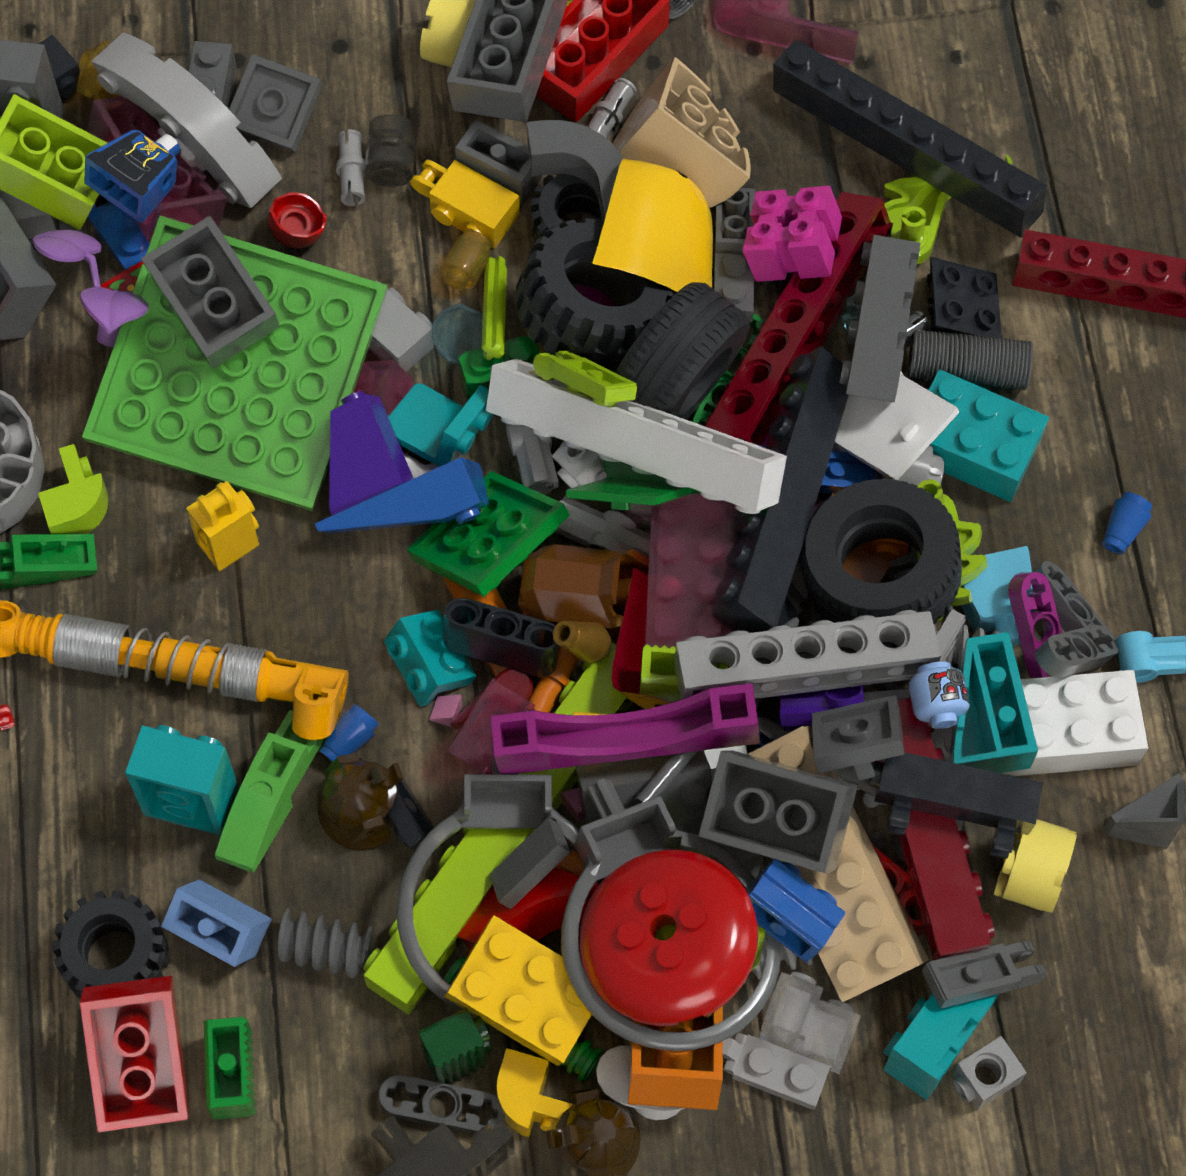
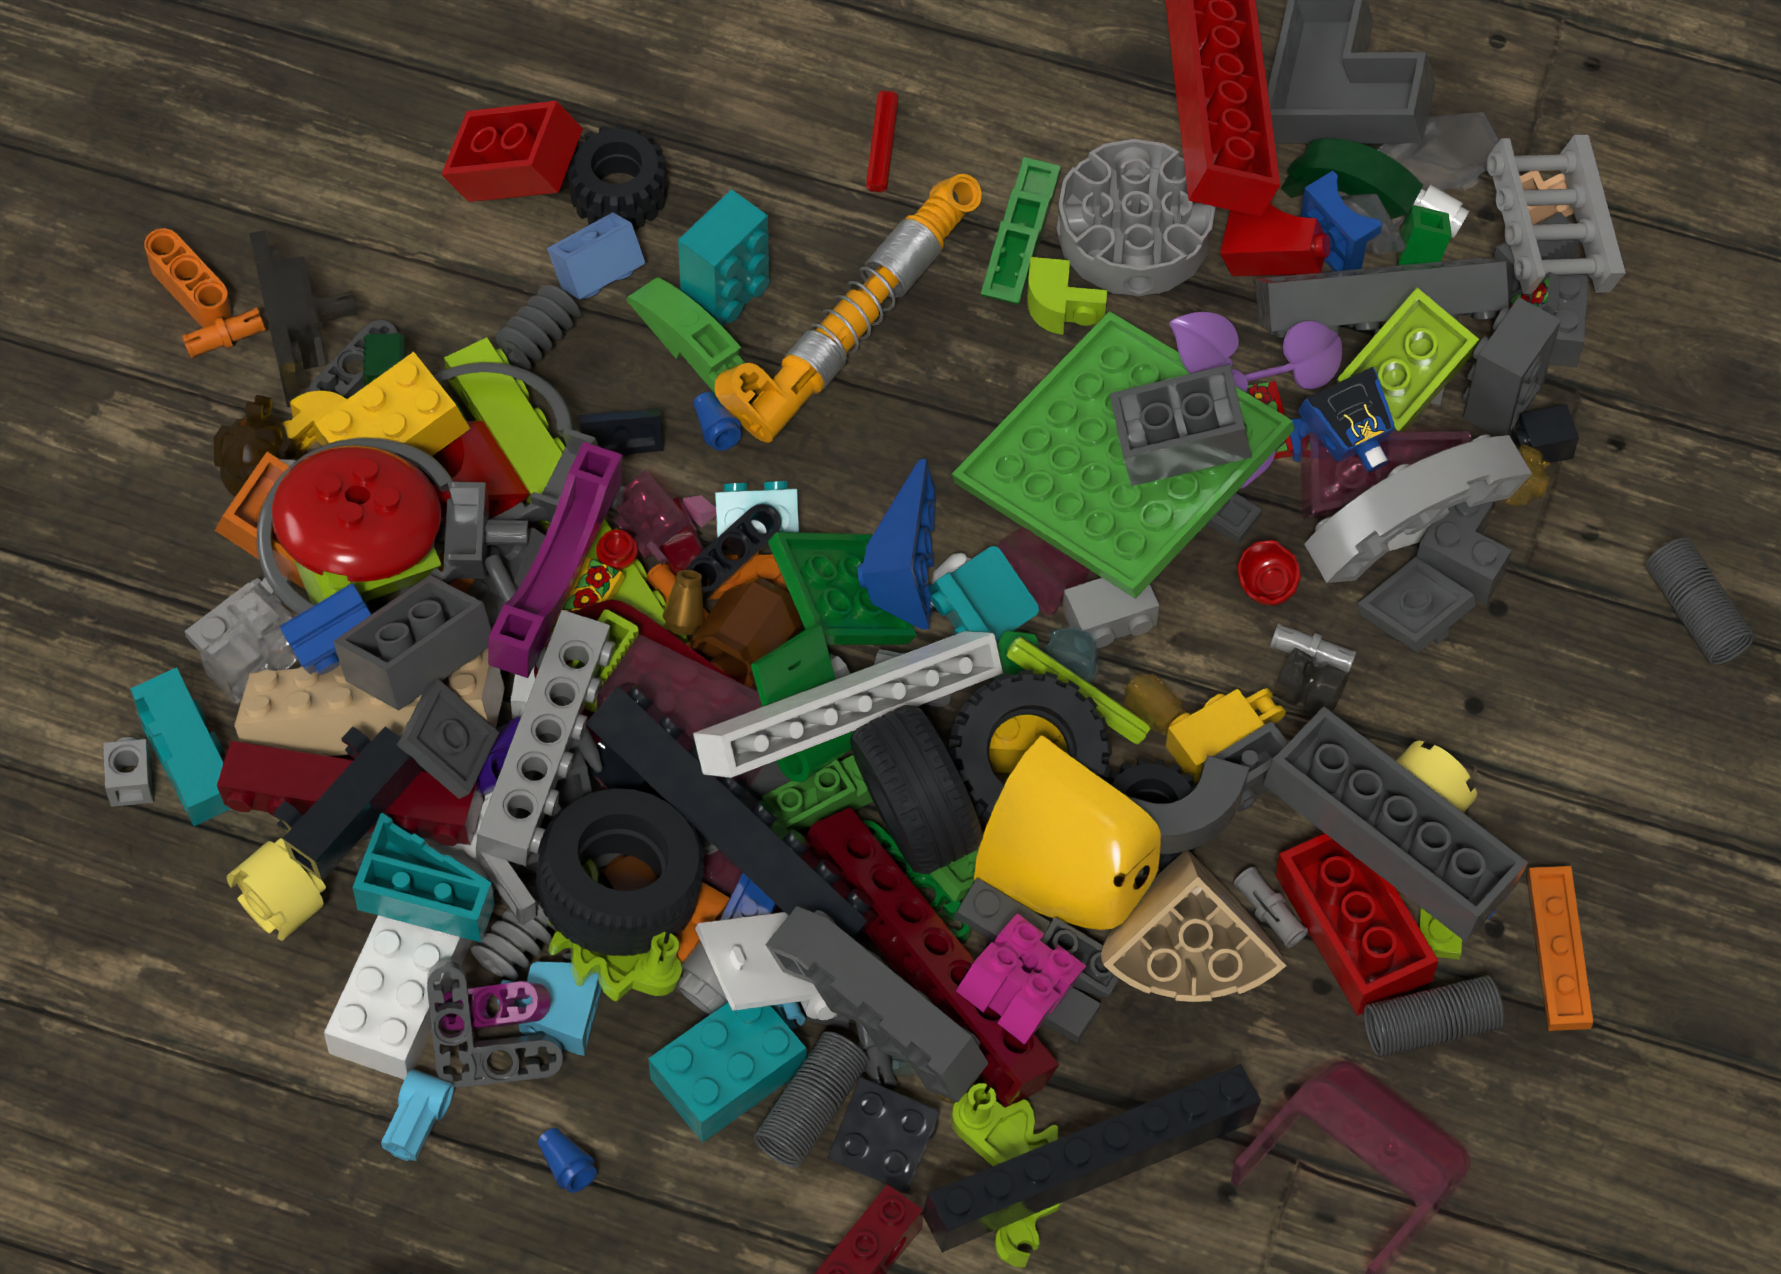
camera: 115 degrees right, 5 degrees down
yellow brick [186,481,259,572] -> none
green brick [203,1017,257,1120] -> none
dark brown helmet [317,752,404,850] -> none
dark purple slope [329,391,414,516] -> none
dark grey tile [490,817,570,909] -> none
lime hinge [533,351,637,407] -> none
light blue head [909,661,970,729] -> none
dark grey hinge [922,940,1047,1009] -> none
dark grey slope [1103,773,1185,849] -> none

